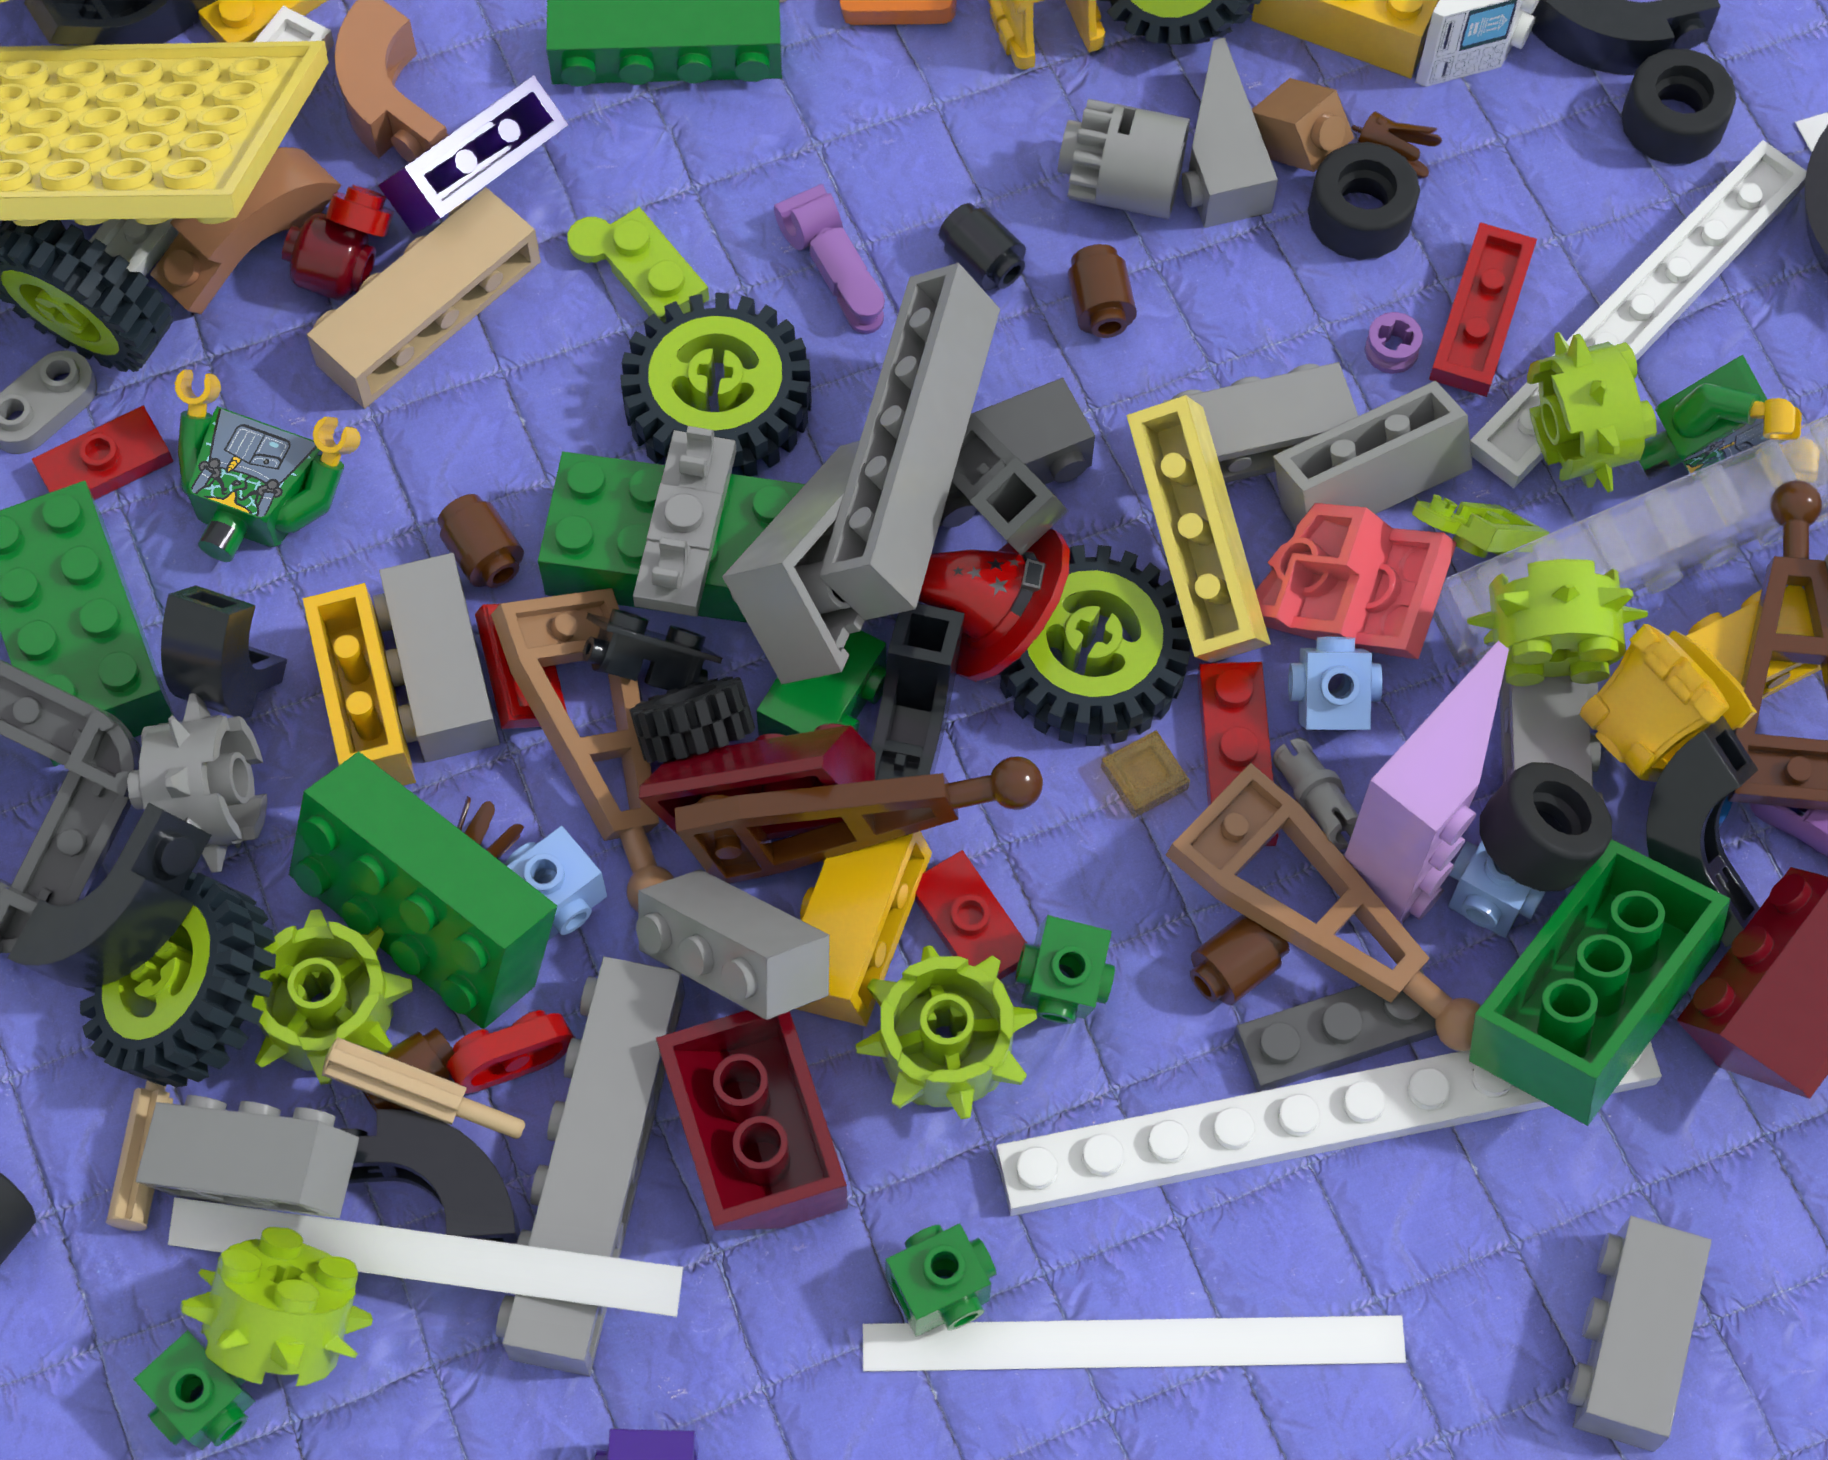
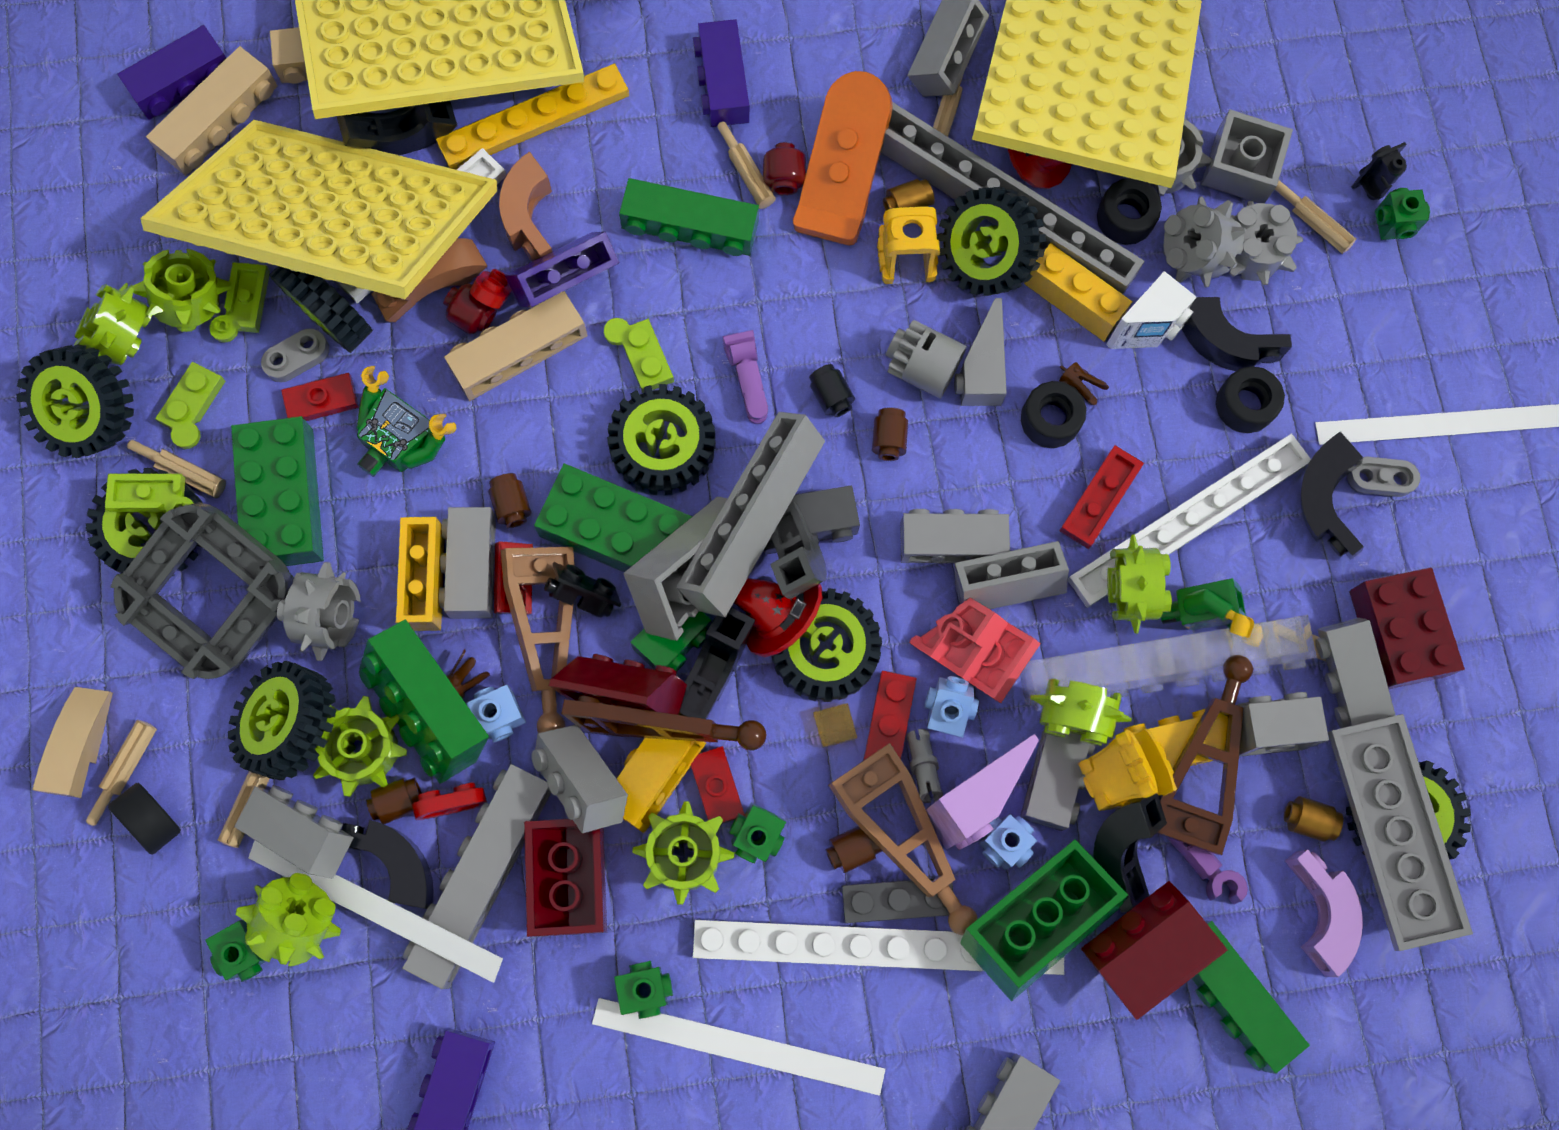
camera: 10 degrees right, 10 degrees up
black arch [7,803,212,988] -> none
black arch [161,585,287,719] -> none
tan axle [322,1037,526,1139] -> none
black tyre [629,677,755,763] -> none
light grey plate [633,426,736,617] -> none
light yellow brick [1126,395,1271,663] -> none
medium nougat brick [1252,78,1354,172] -> none
medium lavender bush [1365,312,1423,374] -> none
lime hinge [1412,494,1550,559] -> none
black tyre [1480,762,1612,891] -> none

